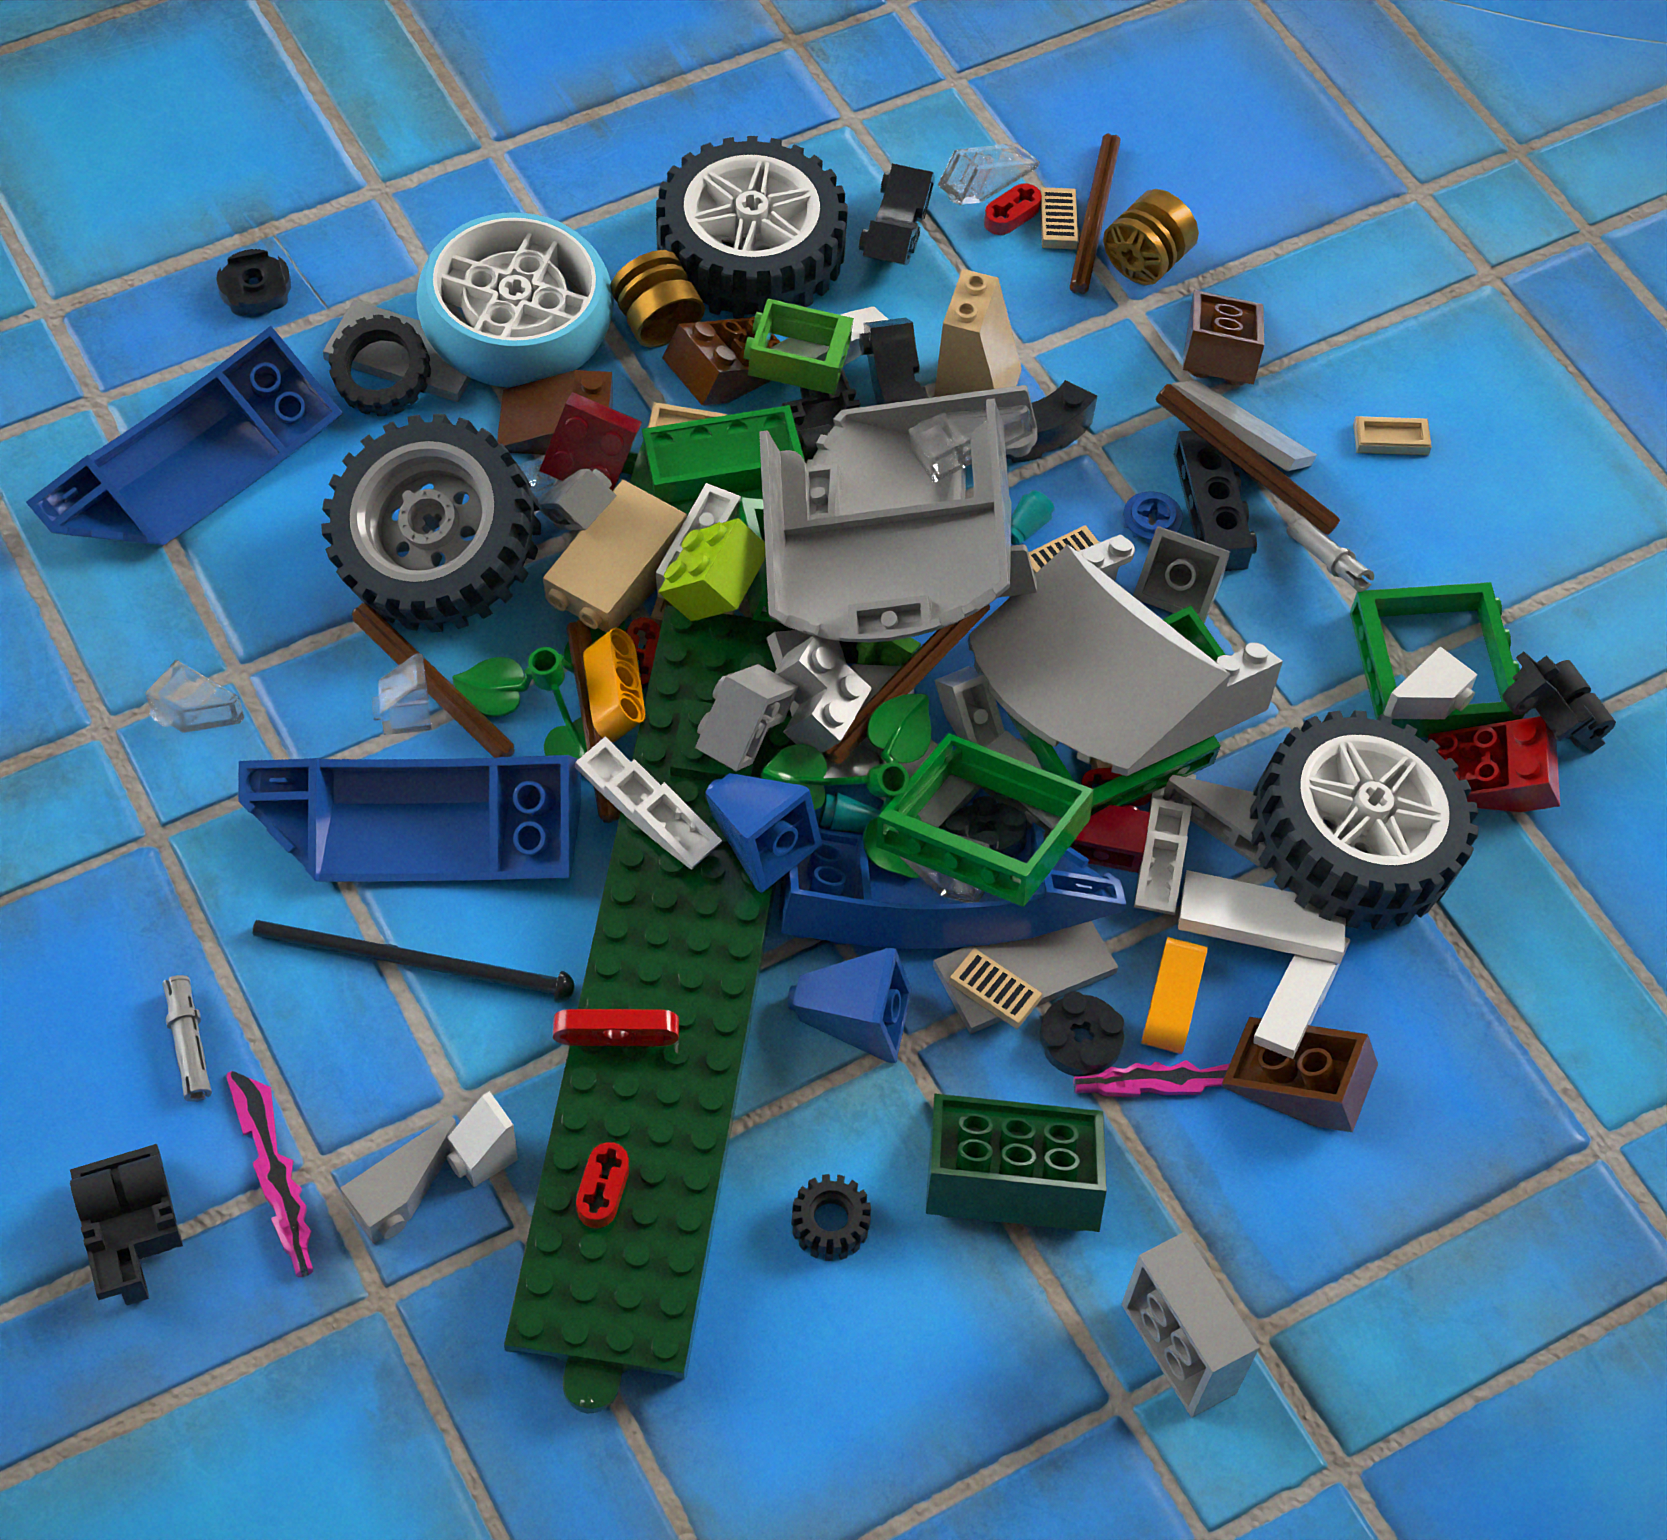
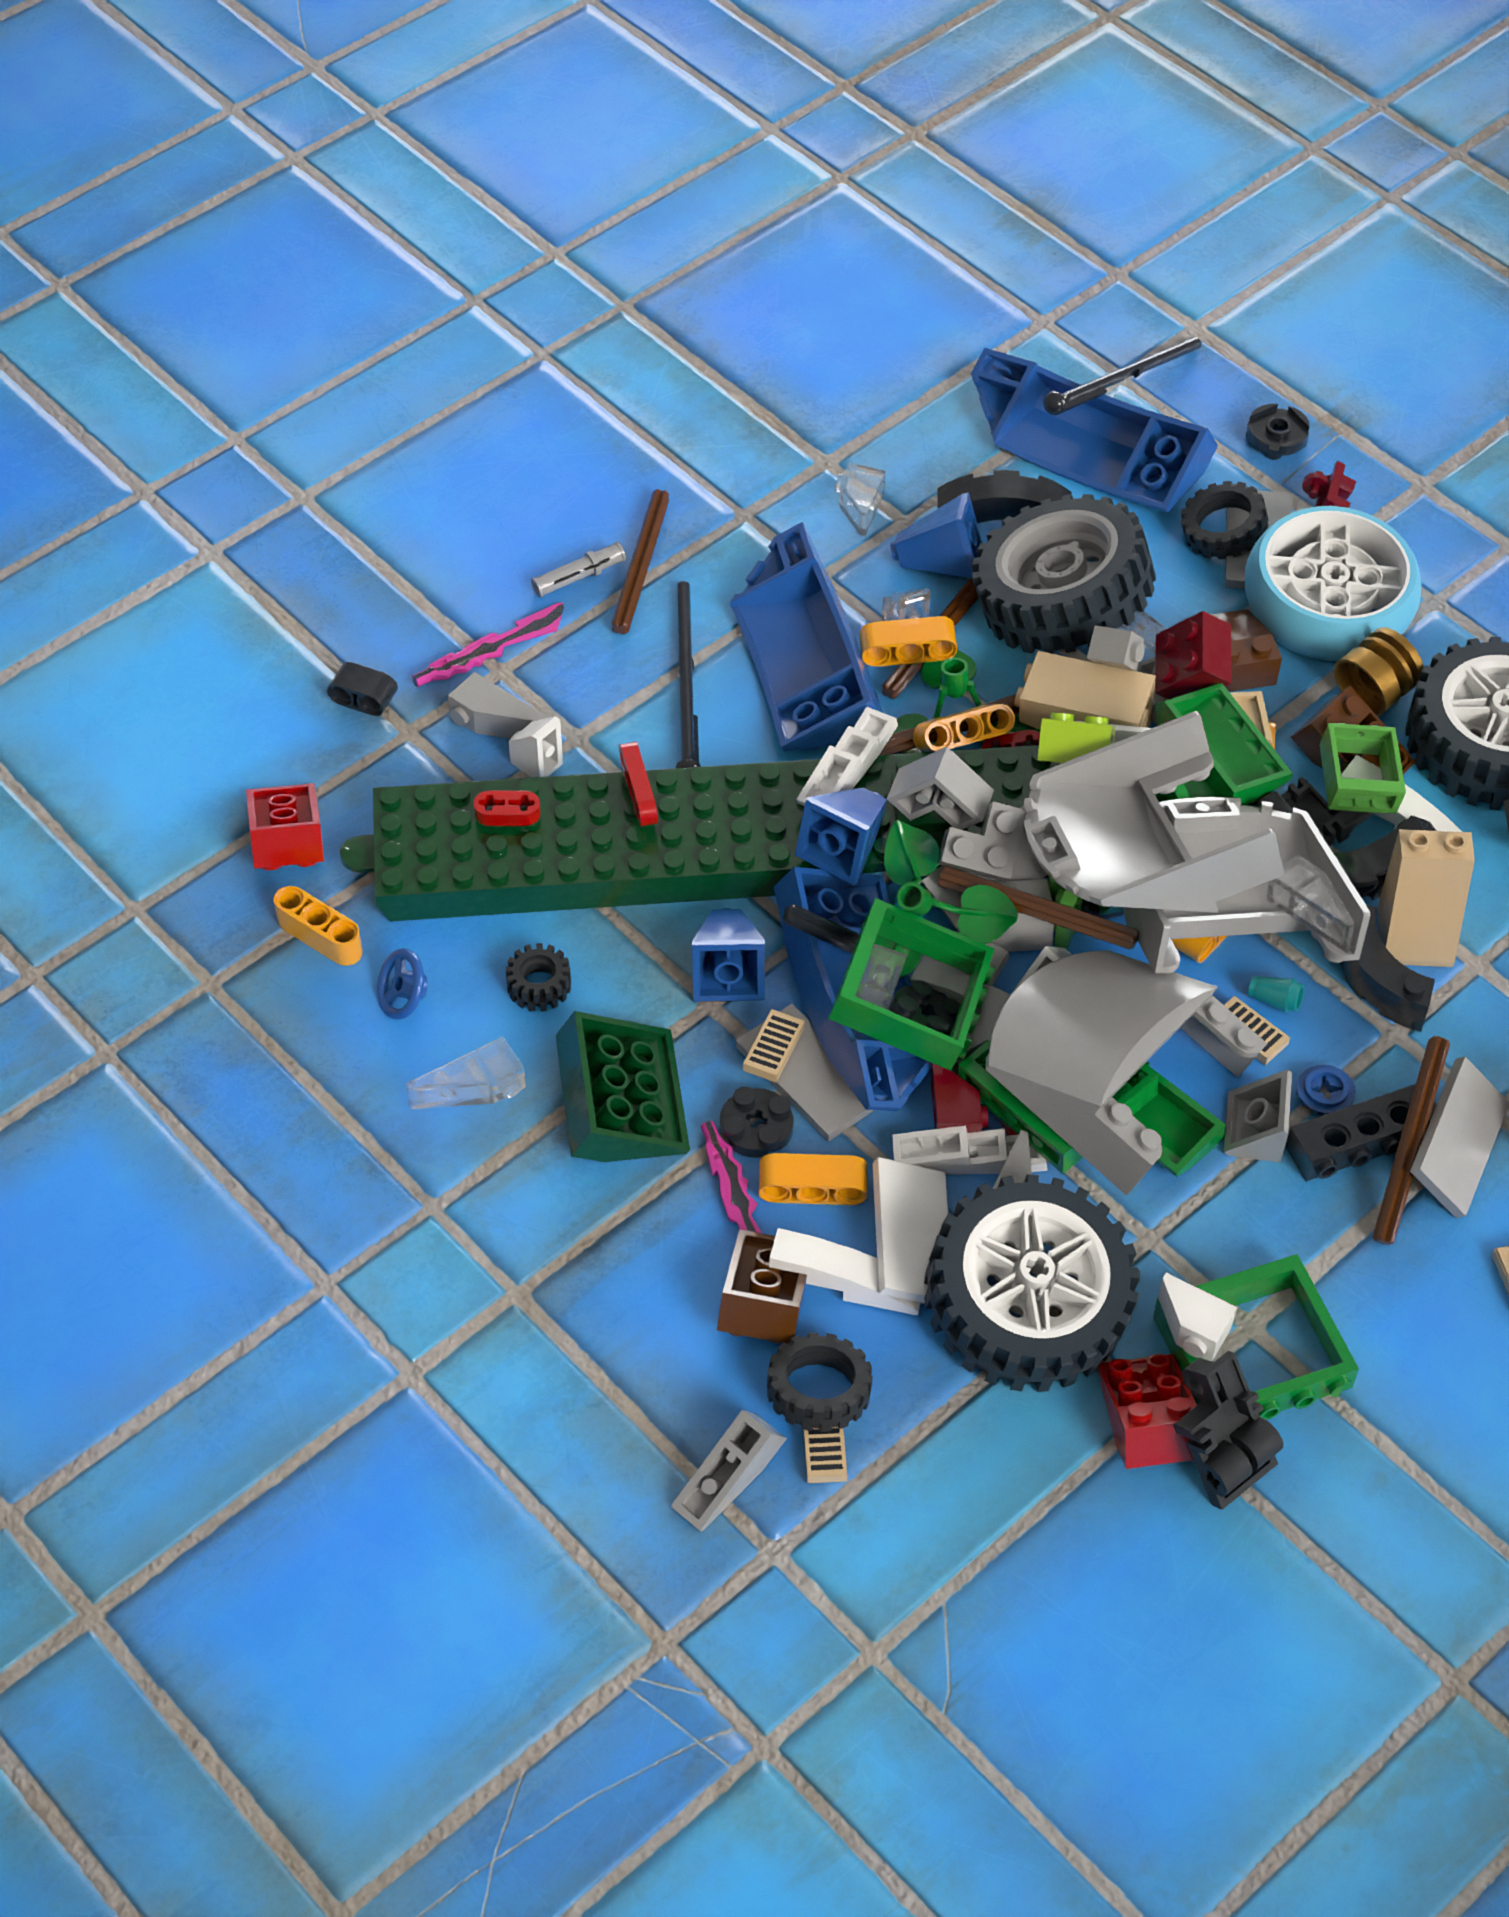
camera: 80 degrees right, 5 degrees down
black plate [70,1144,183,1305] -> none
light grey slope [1121,1231,1260,1418] -> none
light grey pin [1287,516,1374,592] -> none
none -> red slope [246,783,324,870]
none -> light orange beam [274,886,363,966]
none -> black beam [327,662,398,716]
none -> blue piece [377,948,428,1020]
none -> clear slope [406,1036,526,1109]
none -> reddish brown axle [611,489,669,635]
none -> light grey slope [671,1410,787,1532]
none -> black tyre [767,1333,873,1432]
none -> black axle [782,904,876,957]
none -> tan tile [803,1426,847,1483]
none -> light orange beam [859,616,958,667]
none -> blue slope [890,493,983,578]
none -> black brick [937,470,1072,524]
none -> black bar [1043,337,1201,415]
none -> dark red hips [1302,460,1356,508]

